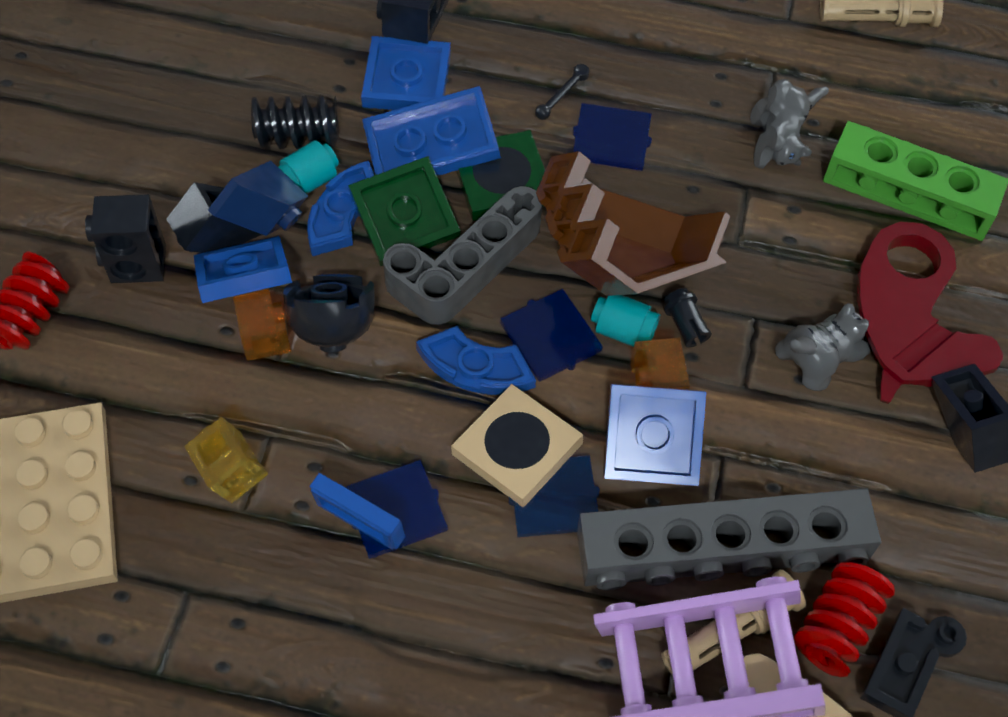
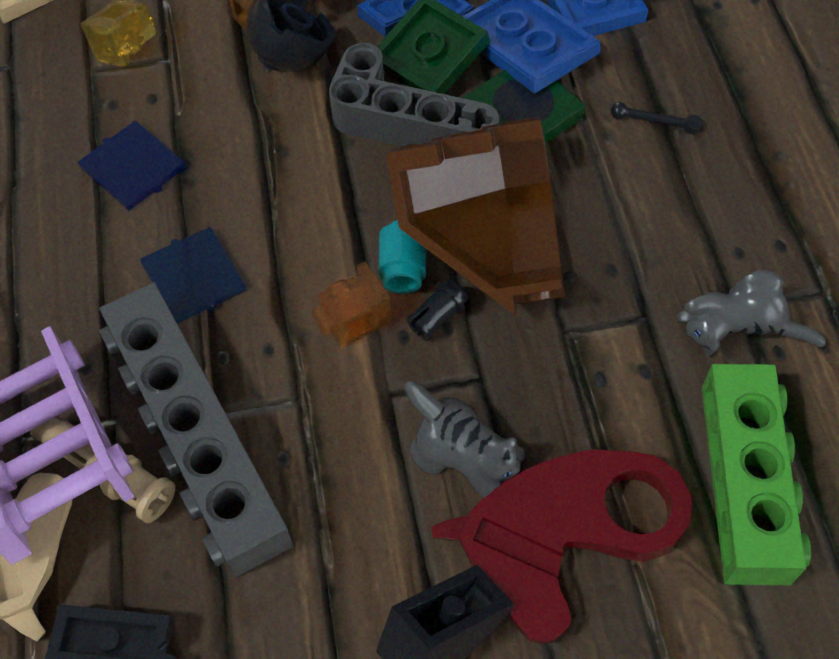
camera: 70 degrees right, 0 degrees up
blue tile [310,473,406,550] -> none
blue tile [416,326,536,395] -> none
tan tile [451,384,583,508] -> none
clear blue piece [500,289,603,382] -> none
clear blue piece [573,103,652,171] -> none
tile [603,384,707,486] -> none
red piece [794,562,895,677] -> none

